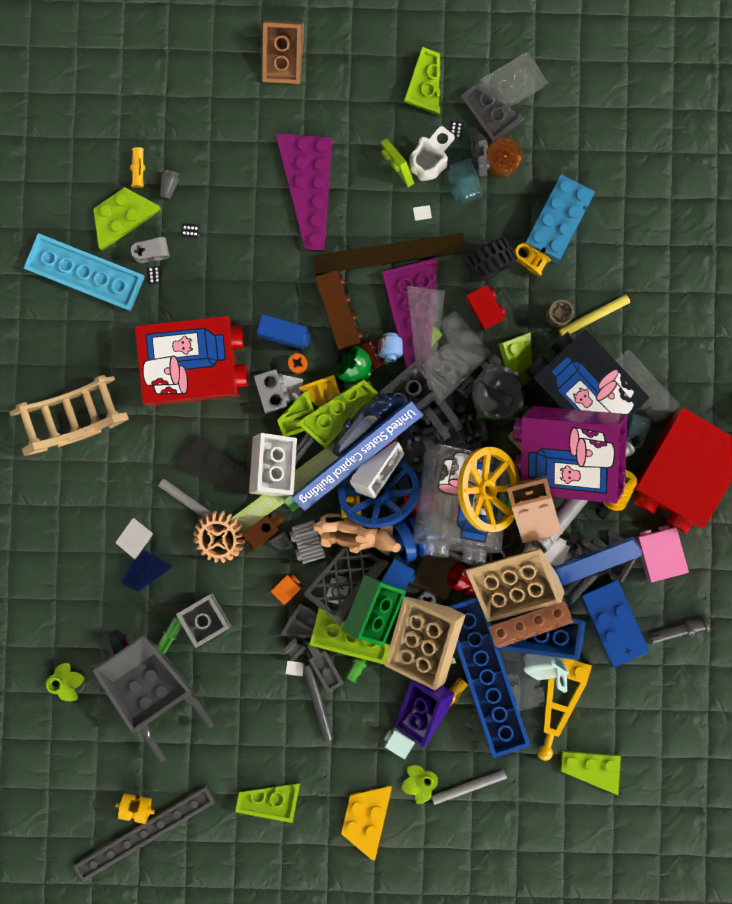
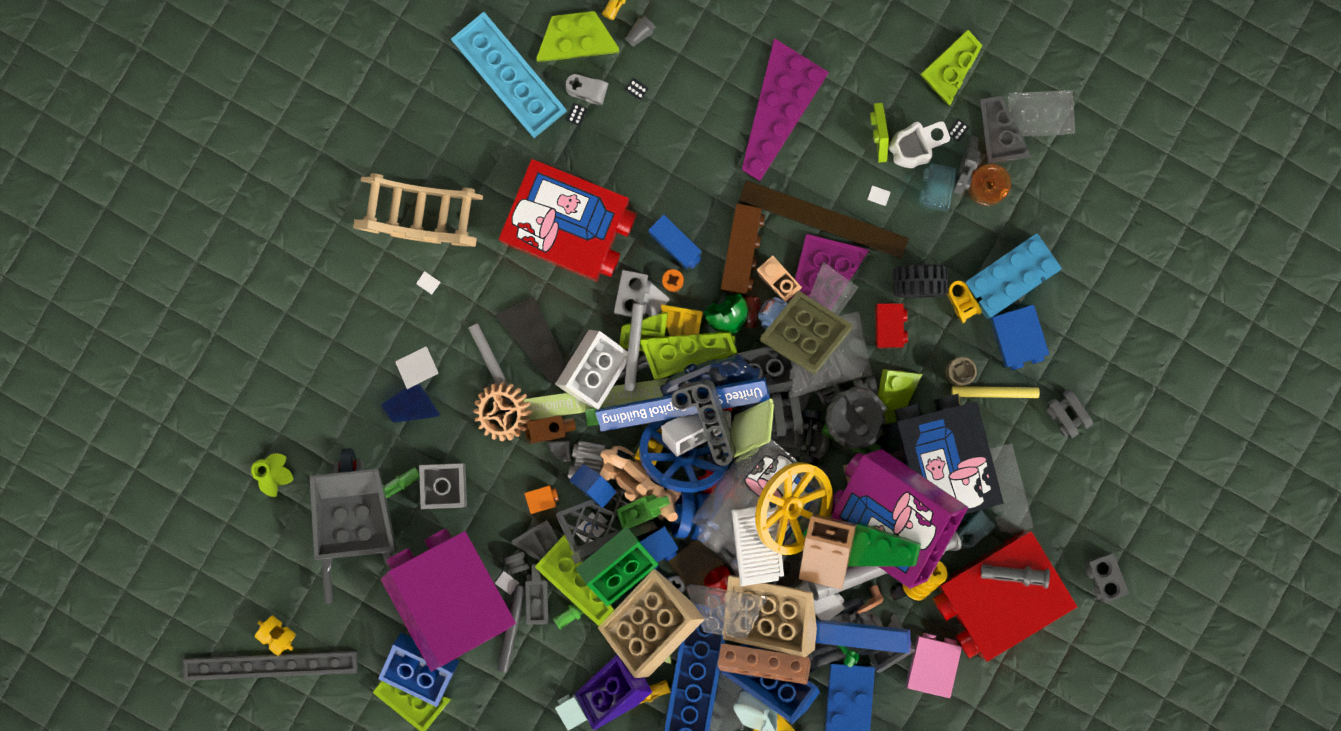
camera: 25 degrees right, 0 degrees up
none -> blue slope [378,633,459,707]
none -> magenta brick [380,528,516,672]
none -> white sticker [416,271,440,294]
none -> blue slope [569,464,617,509]
none -> bright green hinge [616,495,670,529]
none -> light grey piece [624,303,644,391]
none -> dark grey beam [671,379,736,466]
none -> clear wing [687,584,767,639]
none -> yellowish green window [731,399,774,458]
none -> white window [732,505,784,586]
none -> light nougat slope [757,256,802,302]
none -> olive plate [760,291,853,375]
none -> green hand [838,645,859,667]
none -> green wing [848,523,921,566]
none -> nougat bar [857,585,884,613]
none -> dark grey pin [981,564,1050,589]
none -> blue brick [989,305,1049,370]
none -> dark grey brick [1046,389,1093,439]

